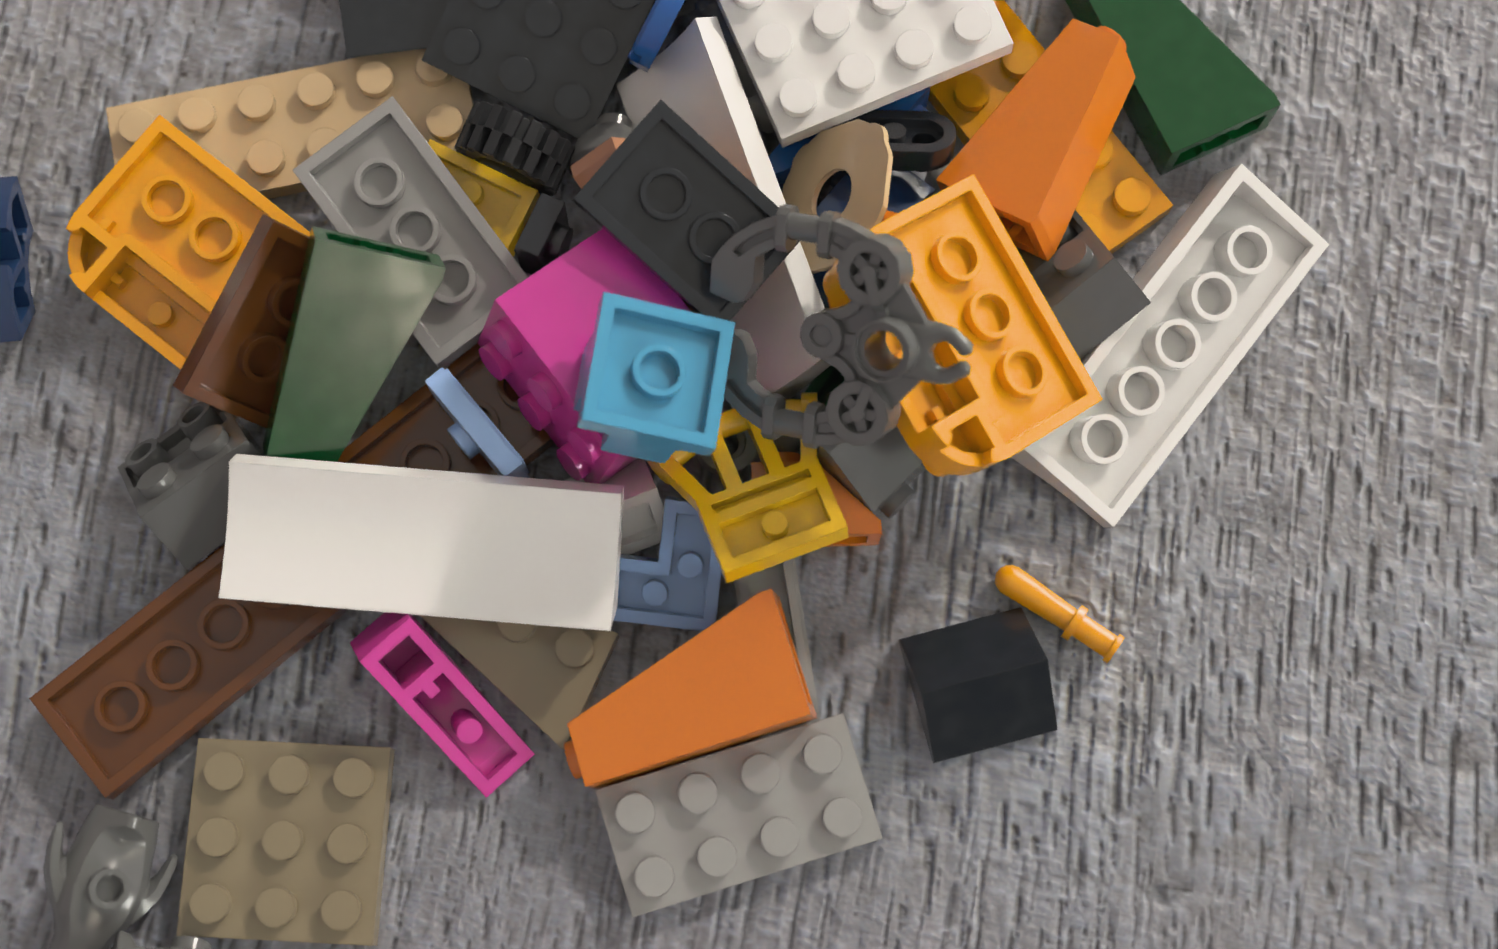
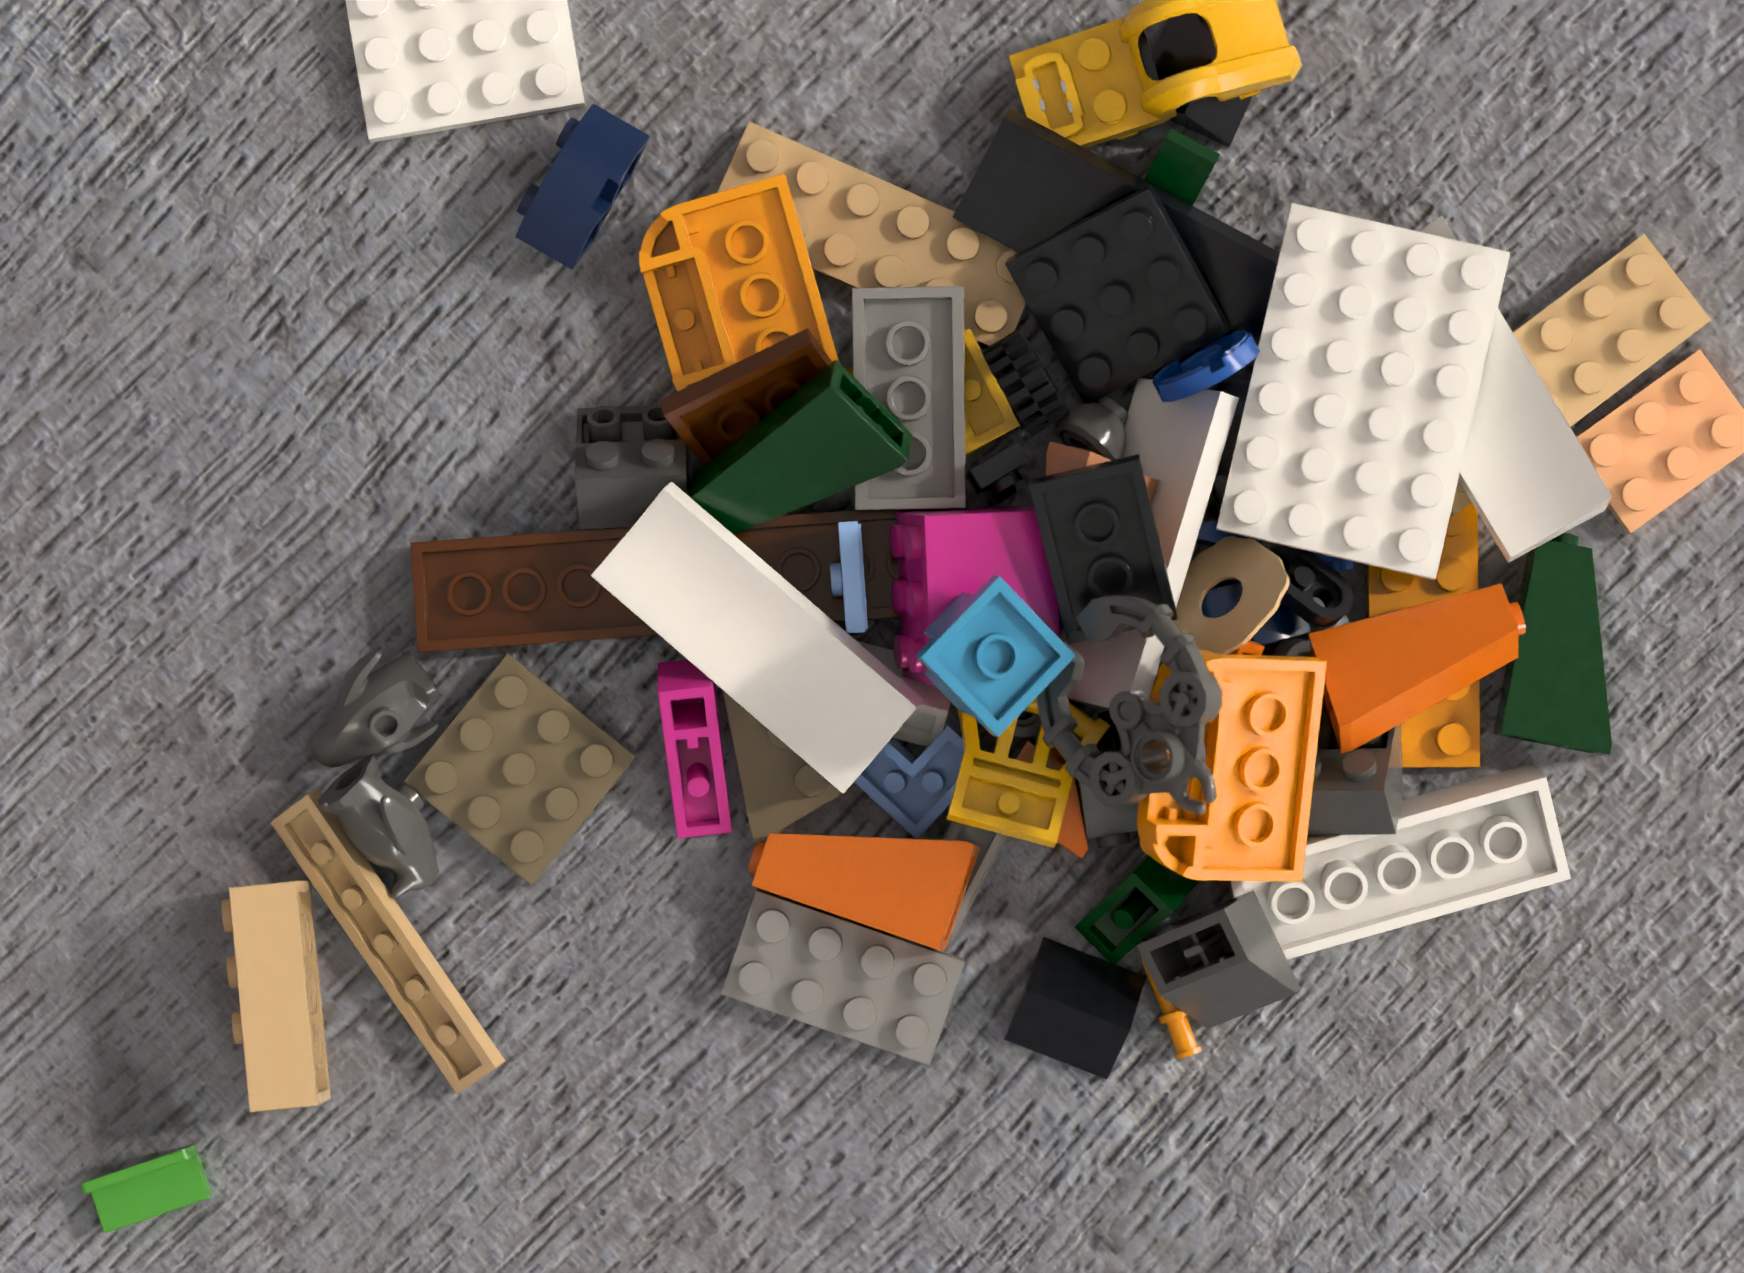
camera: 35 degrees right, 10 degrees up
none -> dark green slope [1075,855,1201,964]
none -> dark grey slope [1136,890,1301,1028]

